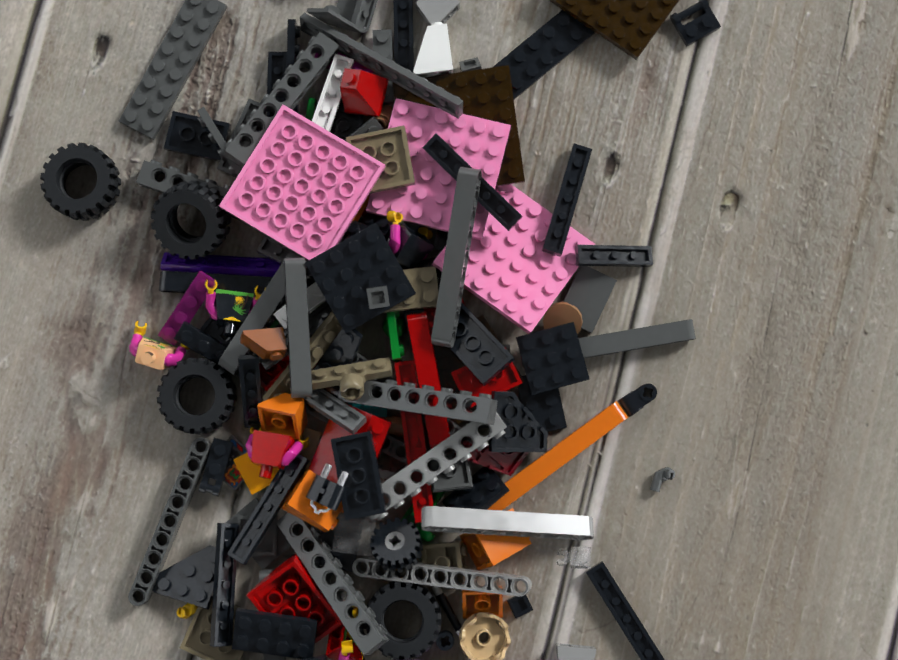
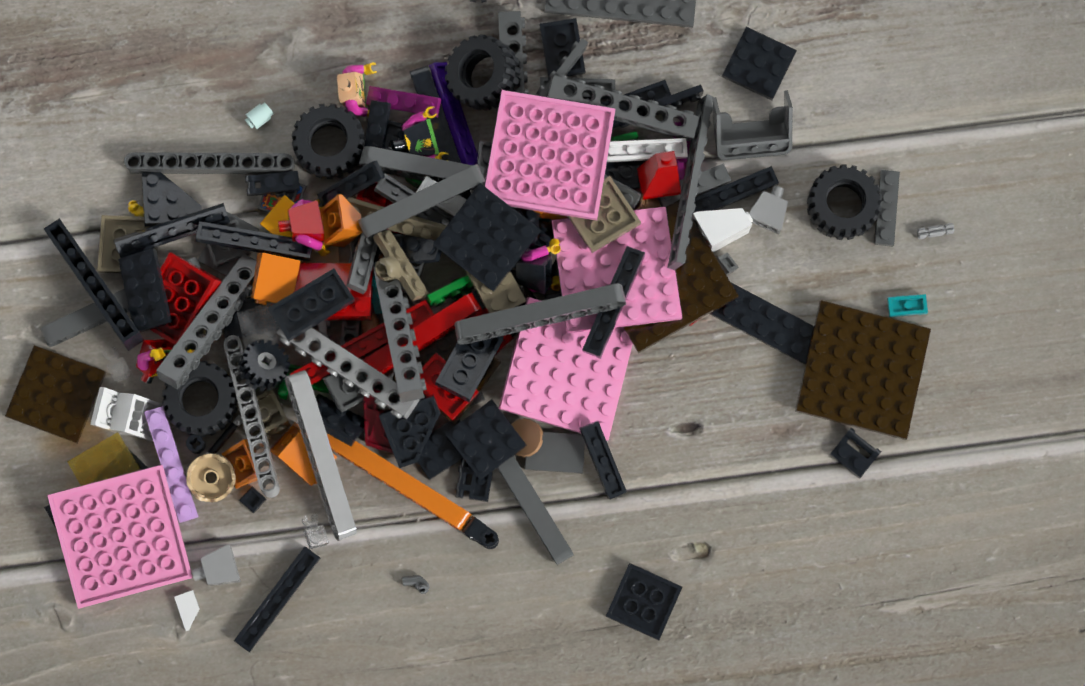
camera: 60 degrees right, 5 degrees down
dark orange slope [240,327,287,361] -> none
black piece [306,464,349,515] -> none
dark grey plate [366,285,390,309] -> none
black plate [542,143,592,257] -> none
none -> light aqua brick [245,102,274,129]
none -> black plate [455,459,493,502]
none -> black plate [605,563,683,641]

